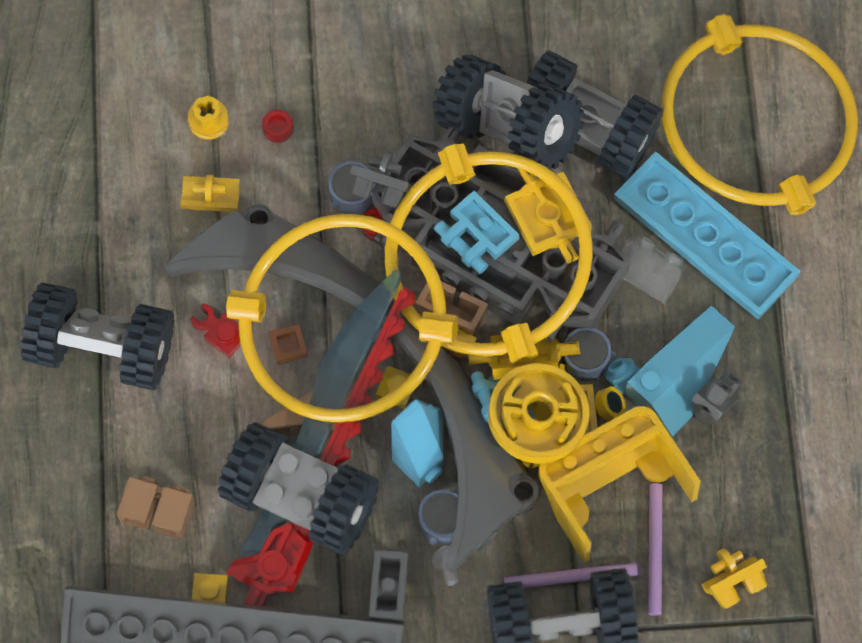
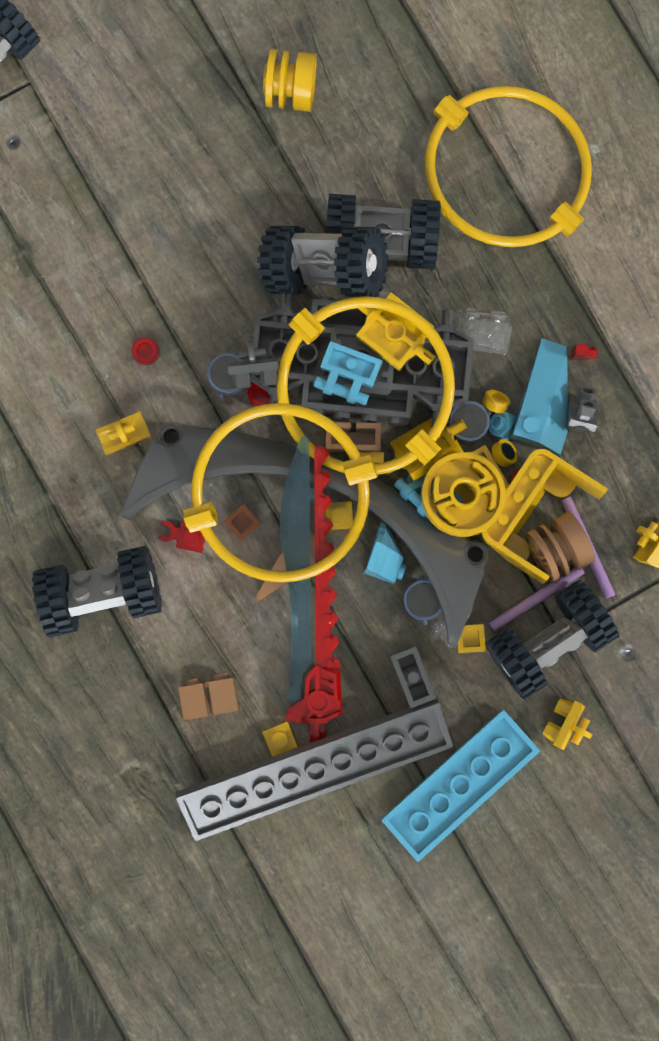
camera: 25 degrees left, 15 degrees up
yellow piece [188,96,229,140] -> none
black plate [218,422,379,555] -> none
medium azure plate [613,152,801,320] -> none
none -> yellow plate [457,624,486,653]
none -> yellow tile [482,390,510,414]
none -> medium nougat wheel [526,511,595,583]
none -> red tile [571,344,598,360]

